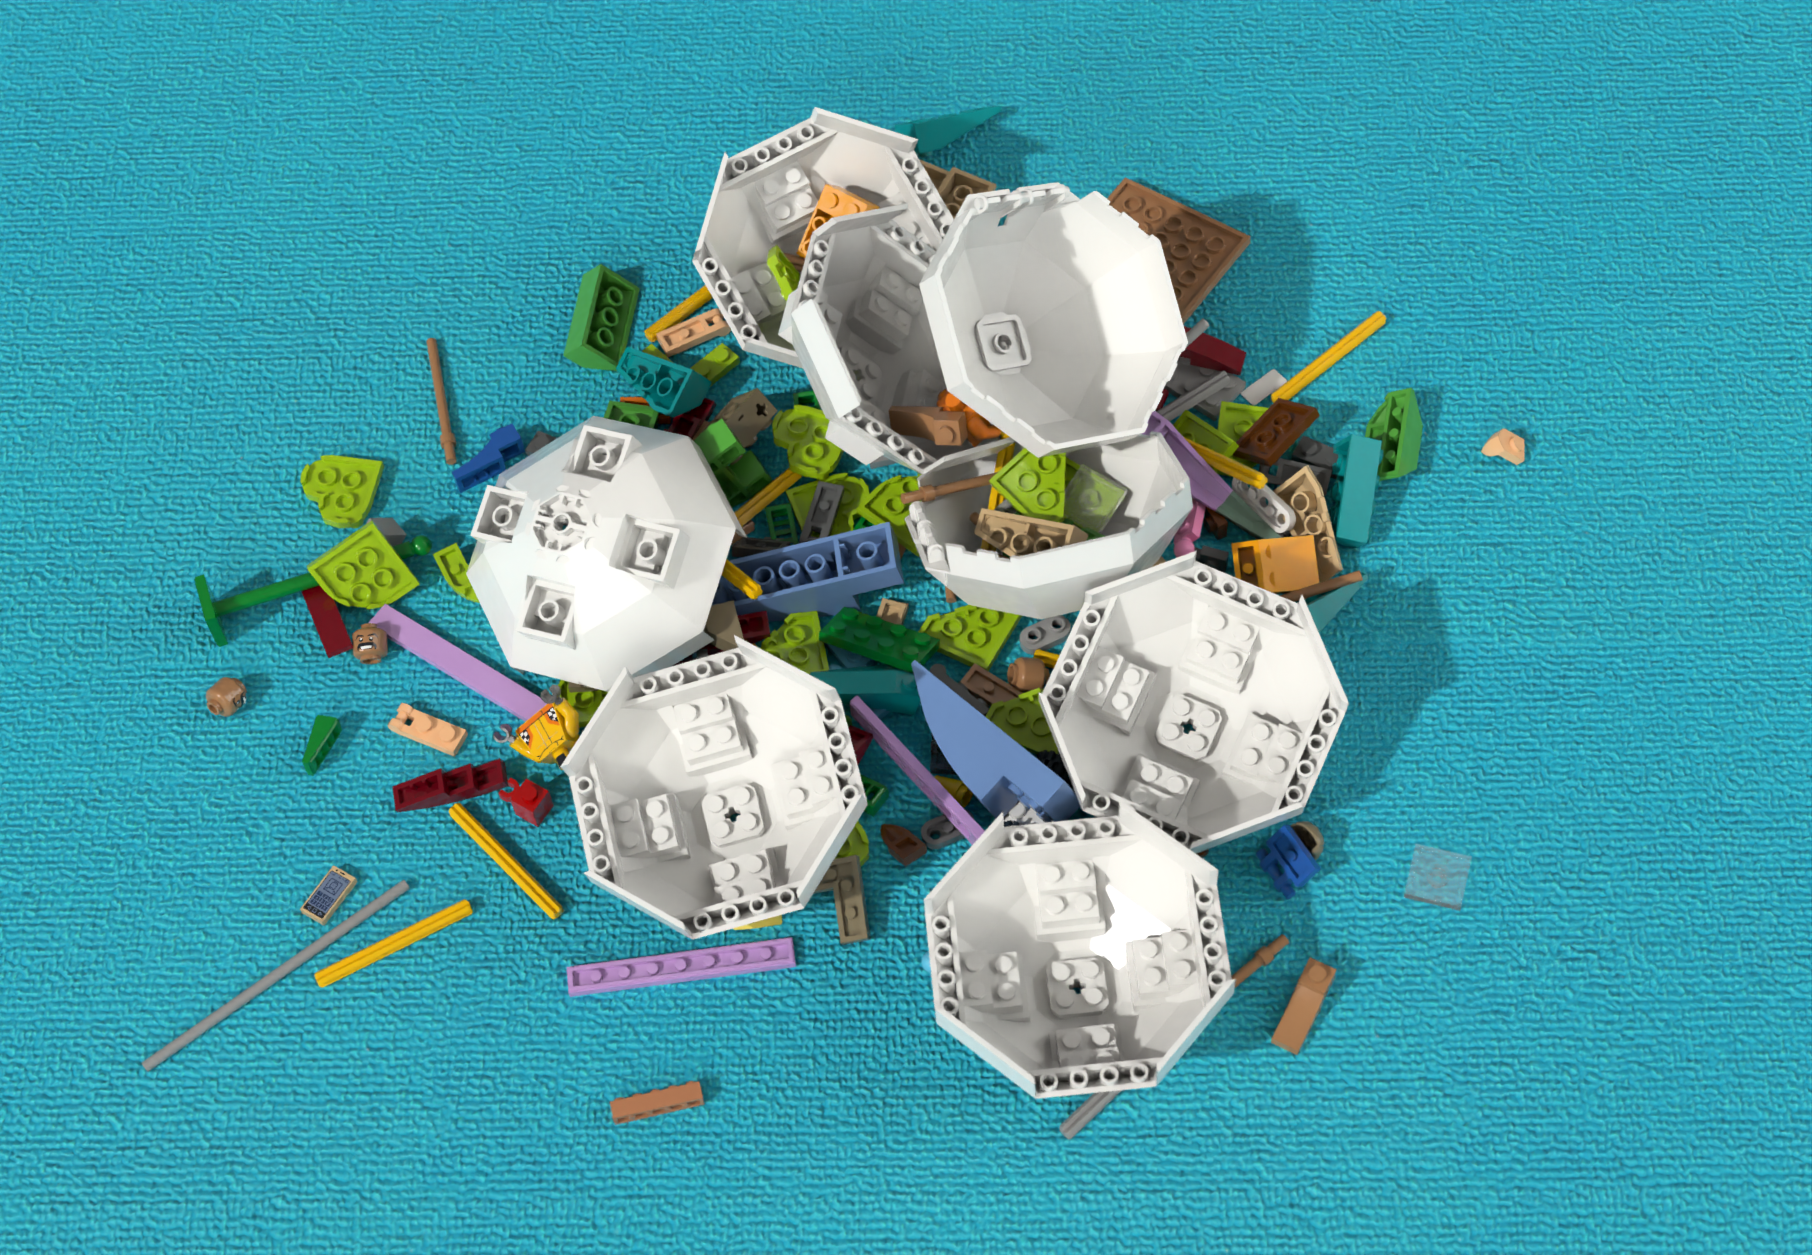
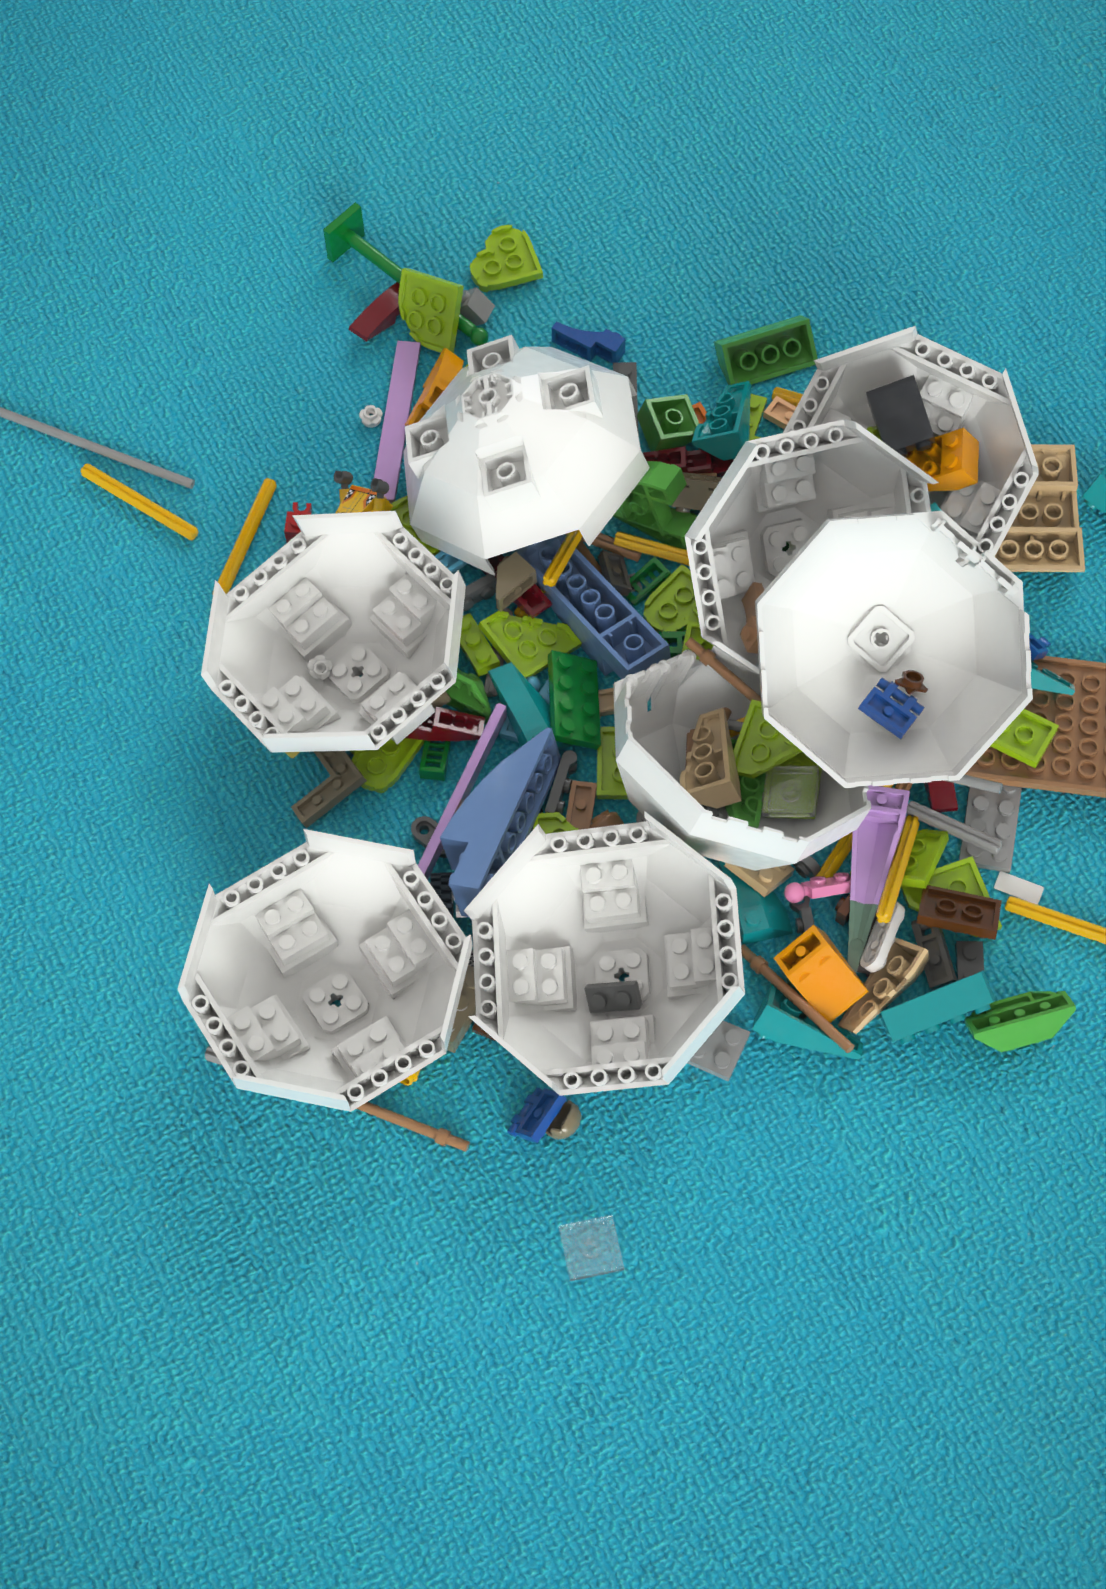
camera: 60 degrees right, 5 degrees up
medium nougat head [206,677,247,717] -> none
tile [300,865,357,926] -> none
green slope [302,715,342,776] -> none
medium nougat head [352,623,388,664] -> none
light nougat plate [387,703,468,757] -> none
dark red slope [392,758,509,812] -> none
medium nougat bar [426,338,457,465] -> none
lavender tile [567,937,796,997] -> none
nougat piece [610,1081,705,1125] -> none
dark grey plate [799,481,845,544] -> none
reddish brown plate [881,824,927,867] -> none
dark red slope [1179,326,1246,375] -> none
medium nougat slope [1271,958,1336,1055] -> none
light nougat plate [1481,428,1525,465] -> none
none -> white plate [307,655,332,679]
none -> white plate [359,405,383,428]
none -> light orange slope [405,348,464,426]
none -> dark grey plate [584,980,643,1013]
none -> blue plate [858,677,925,739]
none -> black slope [866,375,935,457]
none -> reddish brown plate [895,670,928,695]

